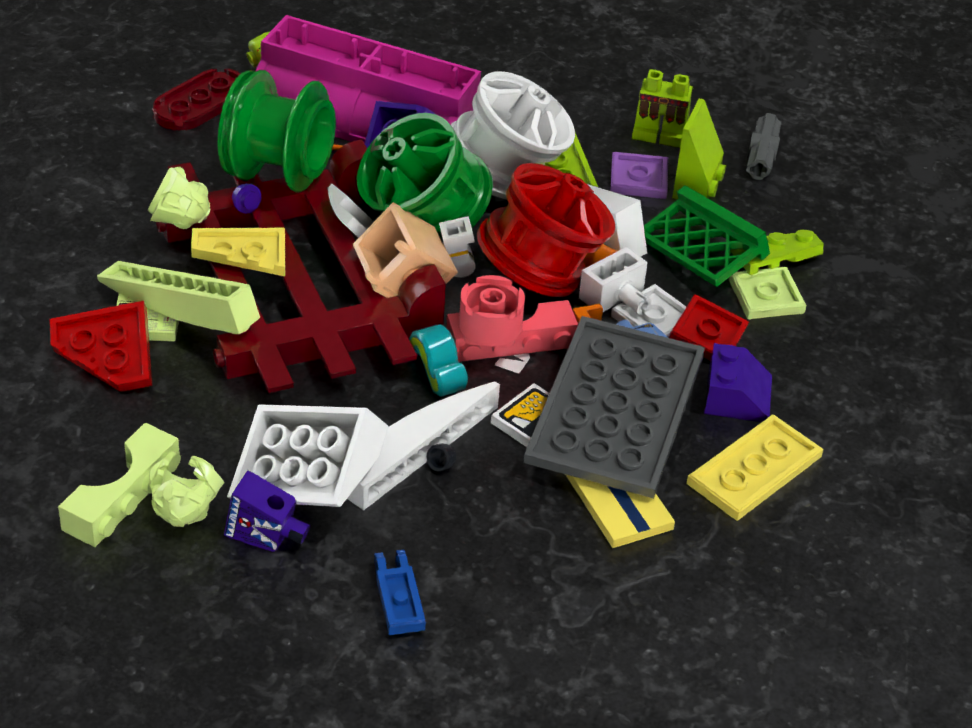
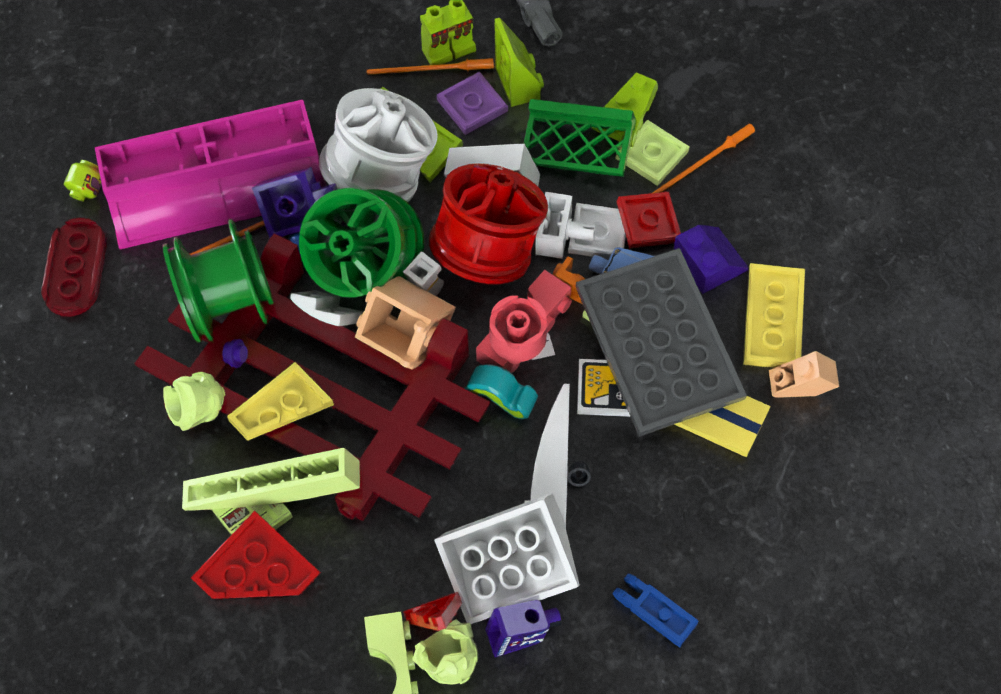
camera: 35 degrees left, 20 degrees up
none -> orange piece [367,58,494,75]
none -> red wing [403,592,462,631]
none -> orange piece [652,124,755,193]
none -> light nougat slope [769,351,839,397]

